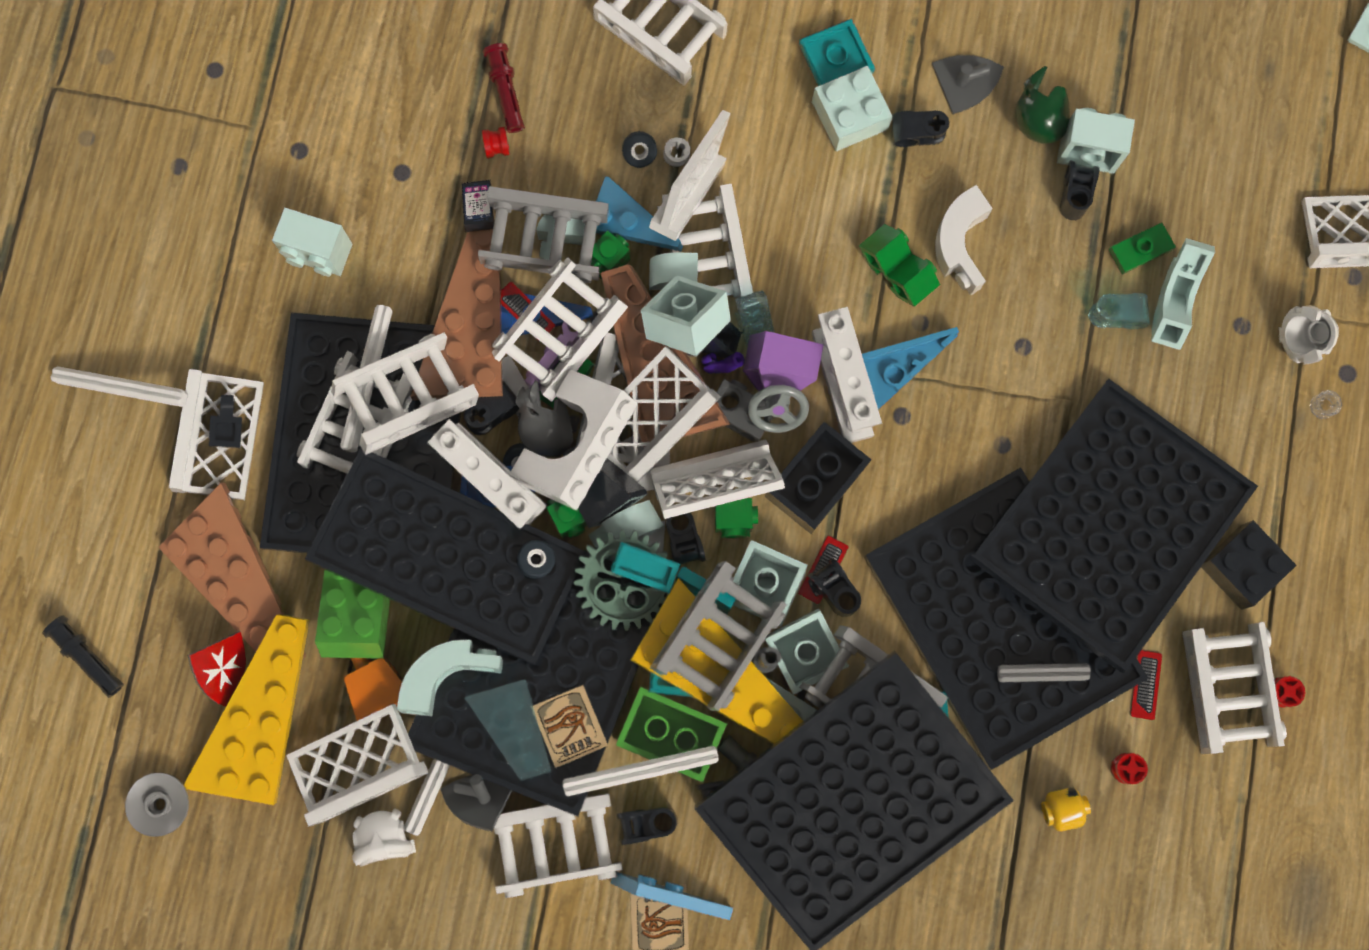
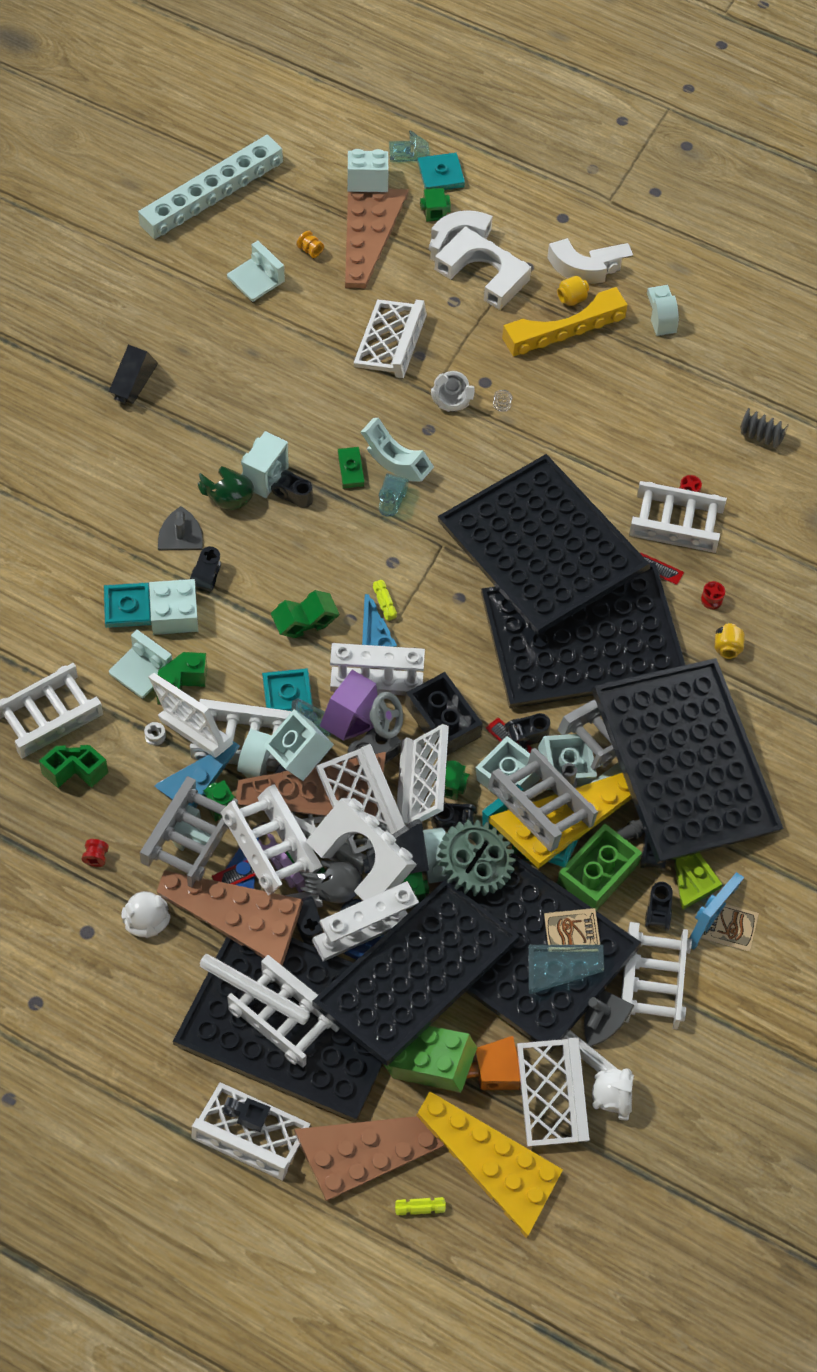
camera: 70 degrees left, 20 degrees down
black pin [42,615,124,698] -> none
white axle [51,366,188,407] -> none
light grey dish [125,773,189,837] -> none
red shield [188,631,246,707] -> none
light aqua brick [272,207,353,277] -> none
white fence [331,332,479,455] -> none
light aqua arch [397,640,503,716] -> none
tile [461,180,494,232] -> none
dark red pin [483,43,525,133] -> none
black wheel [517,540,555,579] -> none
white axle [563,746,719,796] -> none
teal tile [610,542,680,594] -> none
black wheel [622,131,657,168] -> none
dark purple arm [701,352,745,374] -> none
white arch [935,185,992,295] -> none
light grey axle [997,663,1090,682] -> none
black brick [1201,520,1297,610] -> none
none -> green brick [39,745,109,788]
none -> light aqua bracket [109,630,172,698]
none -> white helmet [122,891,171,938]
none -> green brick [156,652,207,705]
none -> teal plate [262,668,313,713]
none -> neon yellow axle [373,580,397,621]
none -> neon yellow axle [395,1197,446,1215]
none -> lime wing [674,853,722,910]

